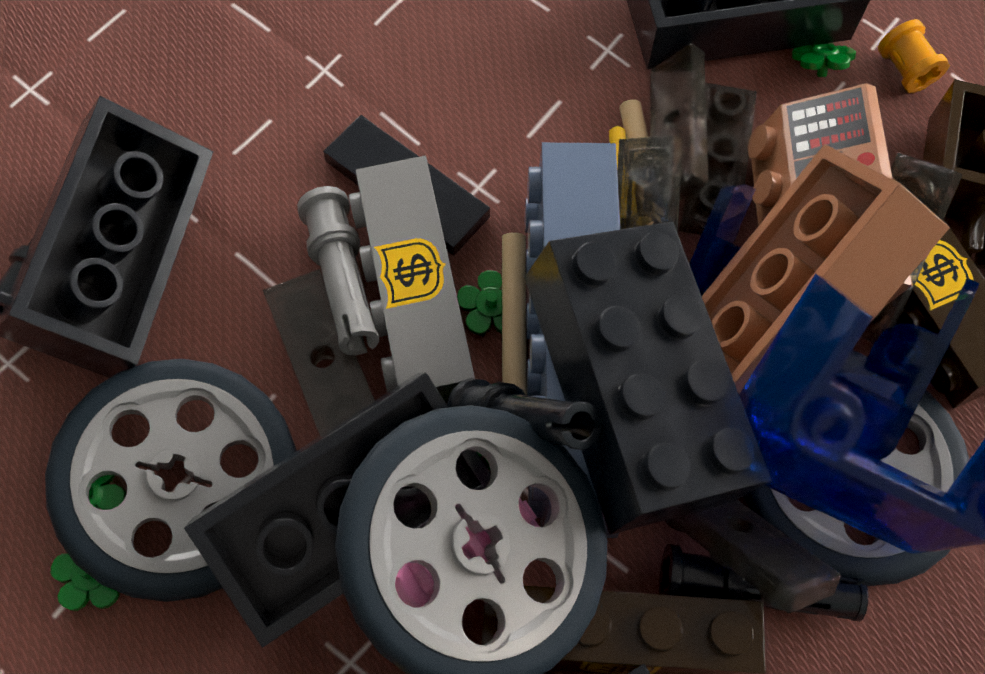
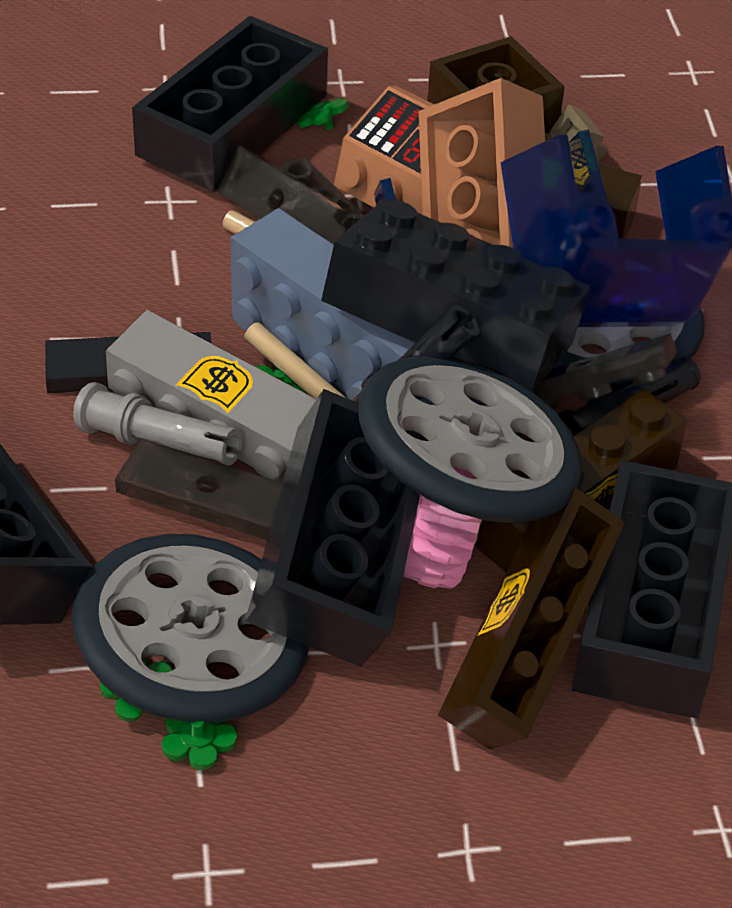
camera: 45 degrees left, 20 degrees down
light orange bush [878,19,950,93] -> none

